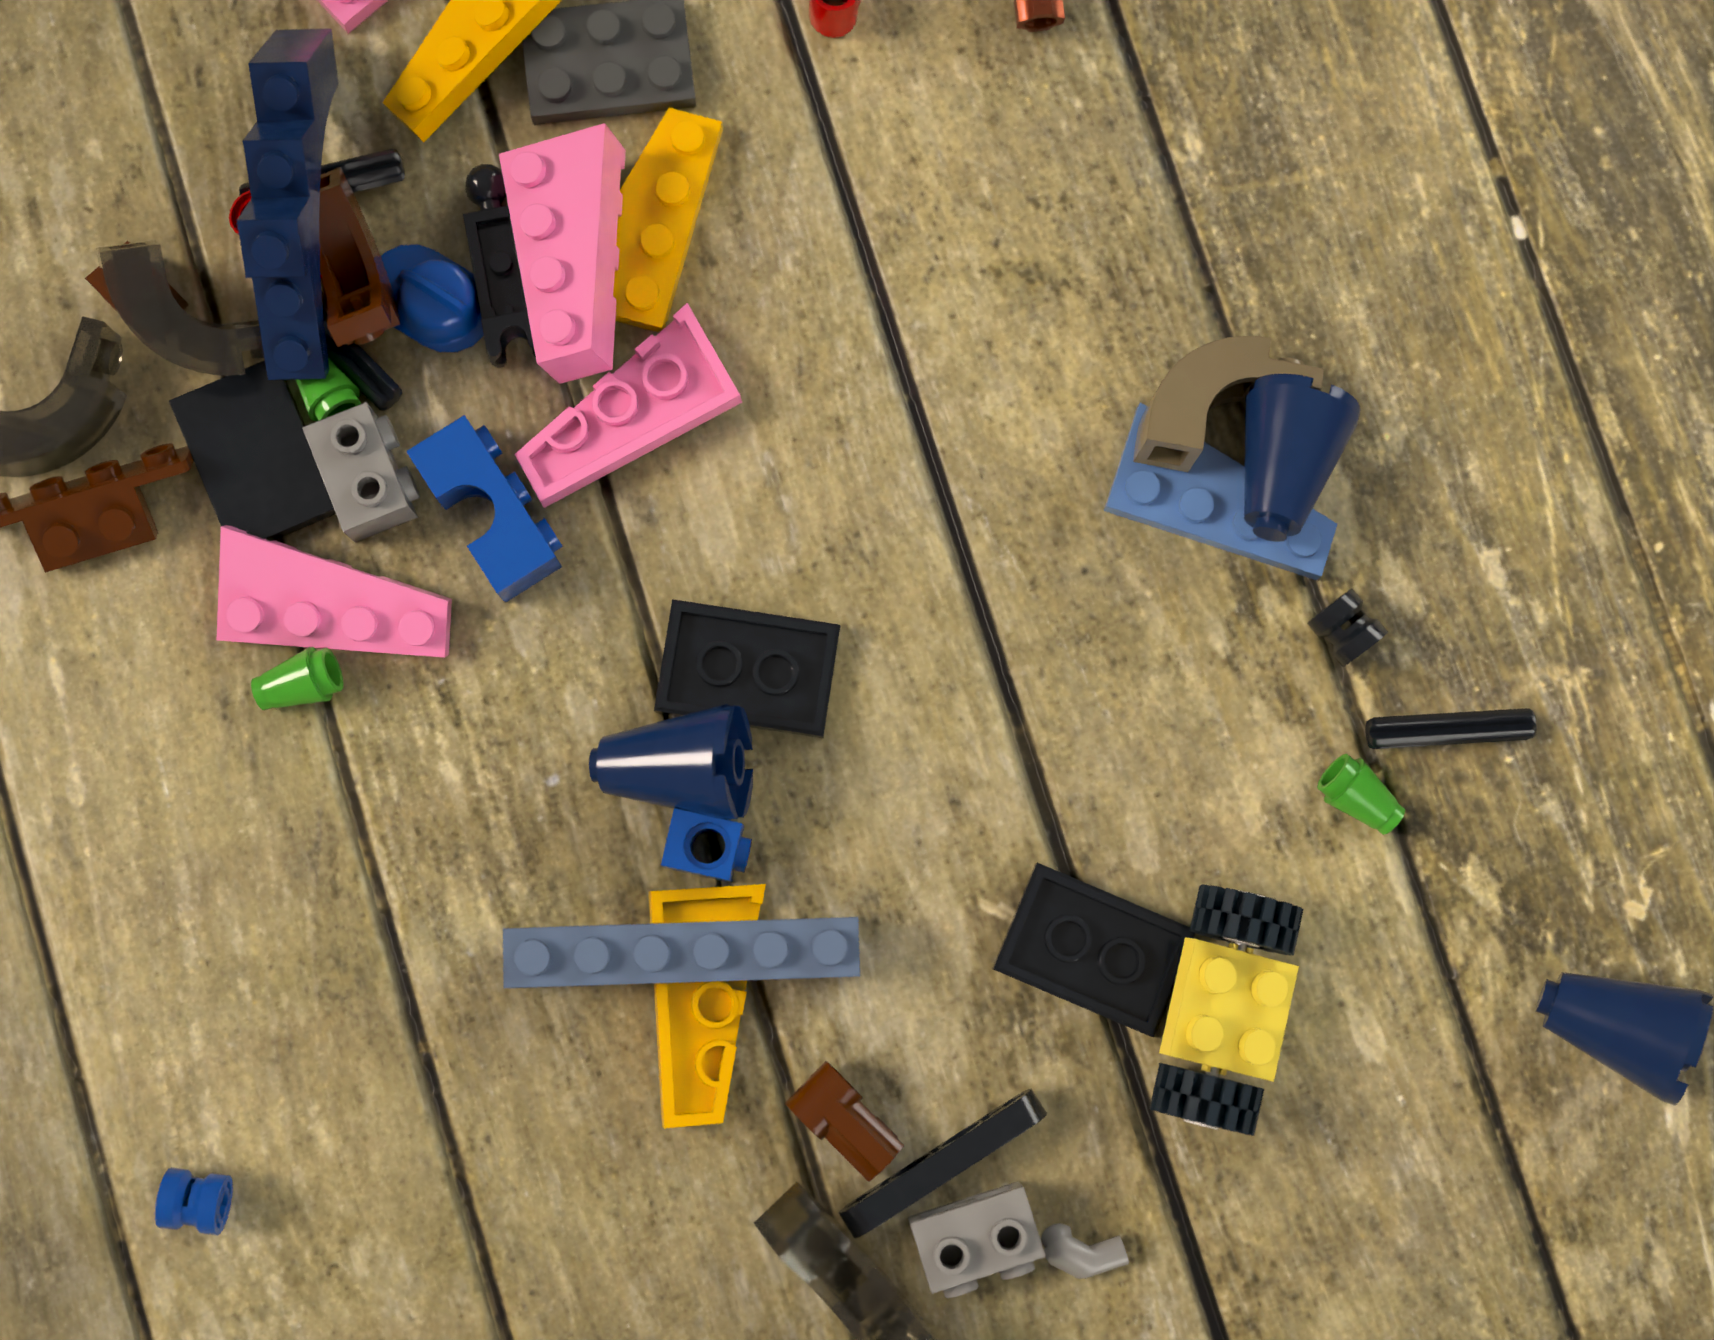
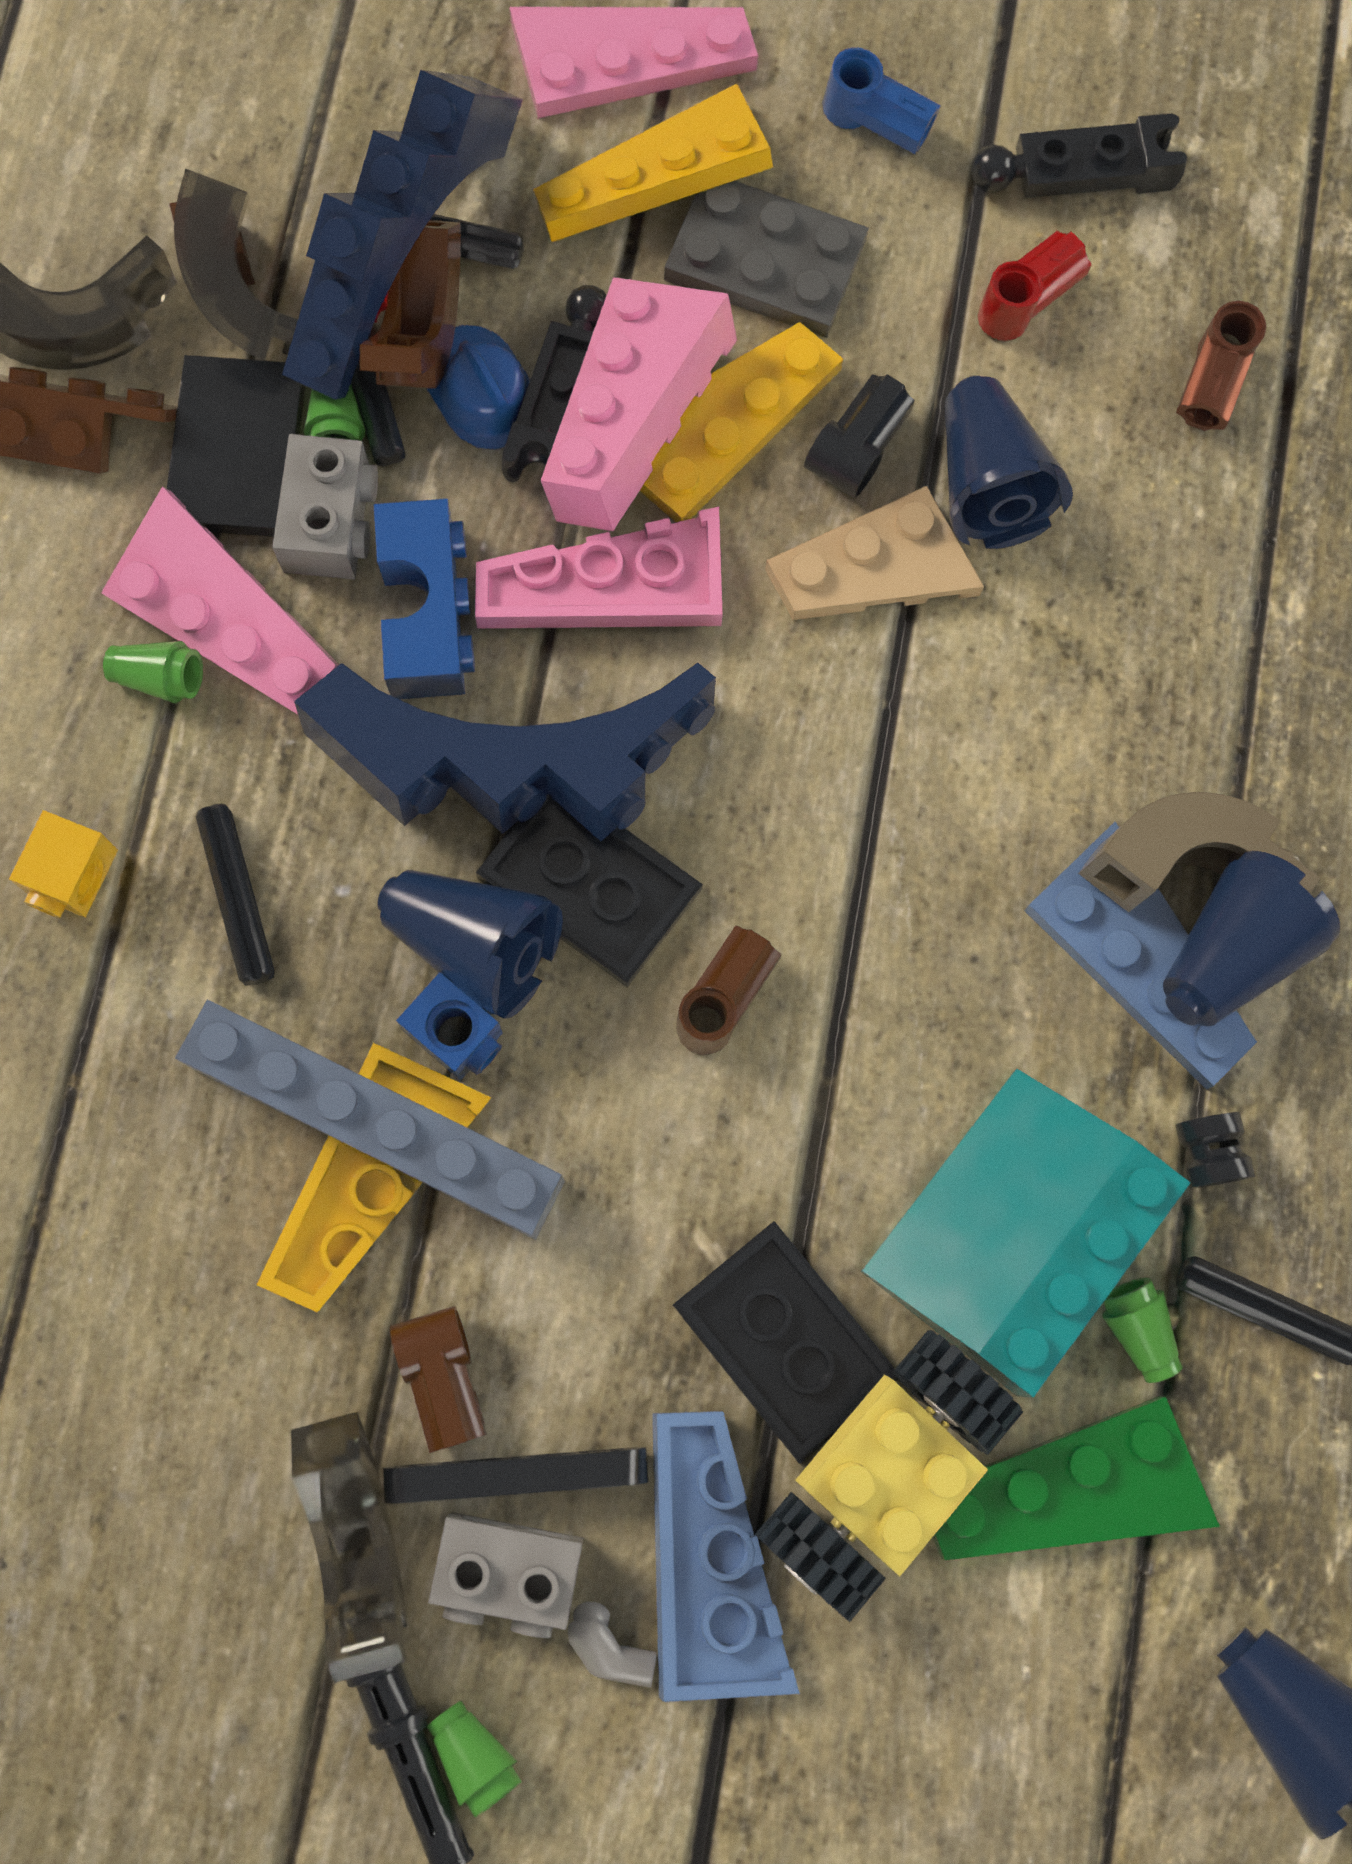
camera: 30 degrees right, 5 degrees down
none -> yellow brick [9,810,118,918]
none -> black axle [195,803,275,986]
none -> dark blue arch [294,662,716,841]
none -> medium blue wing [652,1411,800,1702]
none -> reddish brown piece [676,925,782,1055]
none -> tan wing [765,486,984,620]
none -> black piece [804,374,915,499]
none -> teal slope [861,1069,1191,1398]
none -> green wing [933,1396,1220,1561]
none -> dark blue cone [945,376,1073,549]

